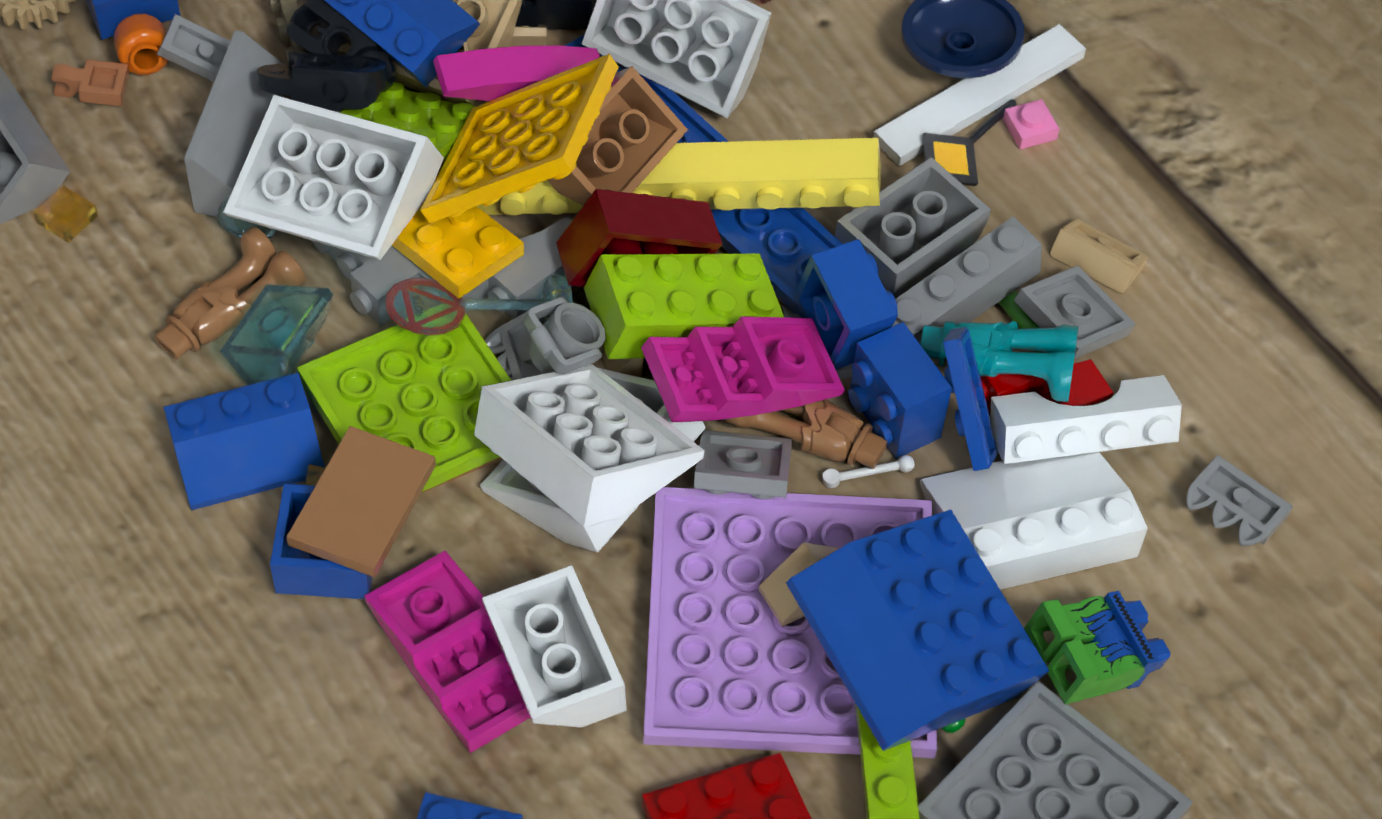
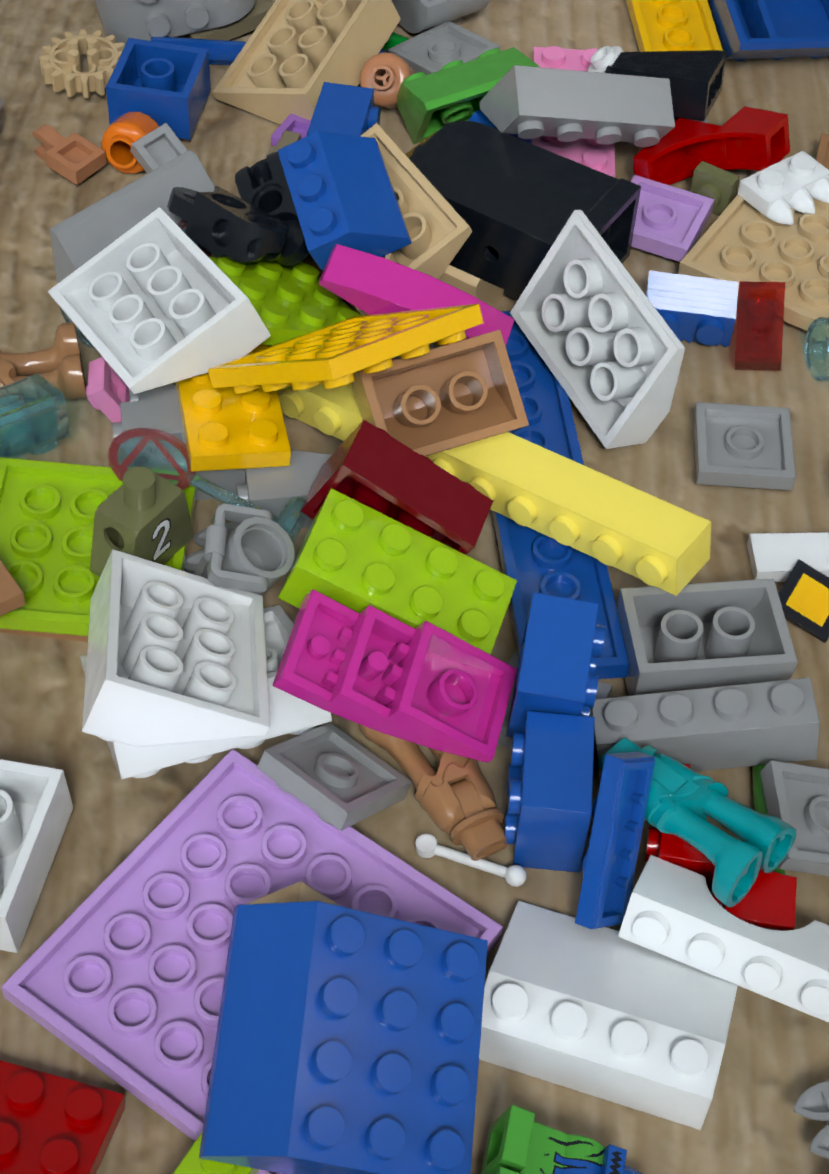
camera: 35 degrees right, 5 degrees down
none -> bright pink plate [86,357,130,423]
none -> olive torso [90,466,193,577]
none -> light grey plate [693,402,796,491]

